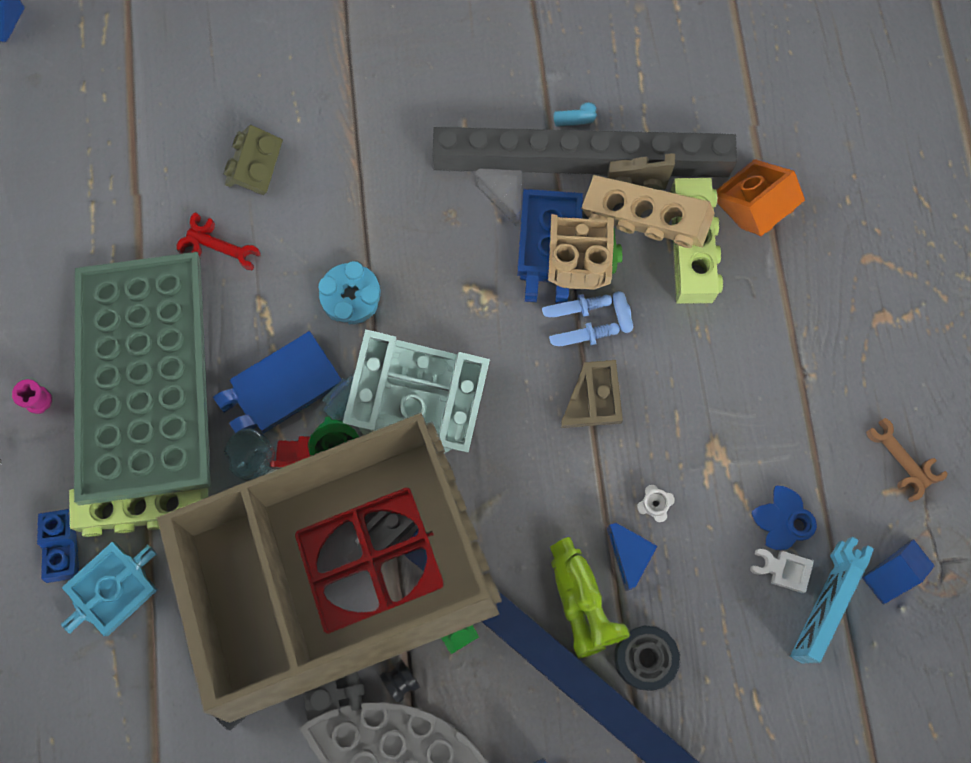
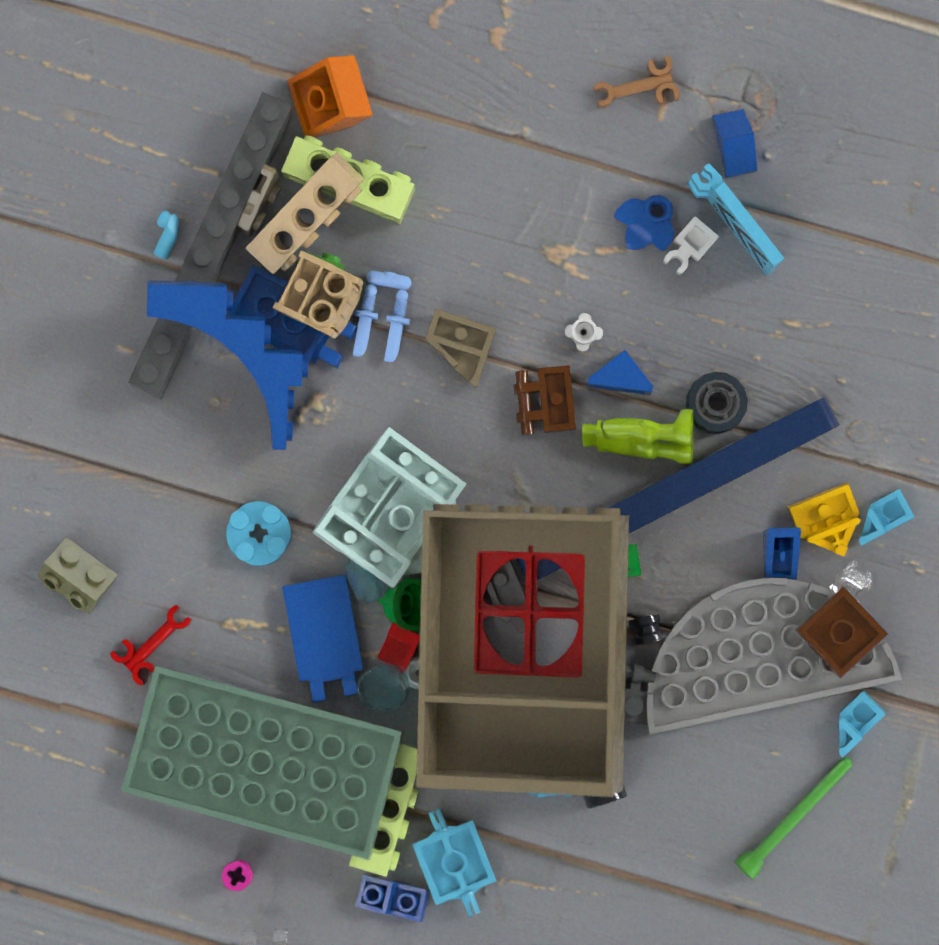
camera: 70 degrees left, 10 degrees up
none -> blue arch [147,280,308,450]
none -> reddish brown plate [513,365,576,435]

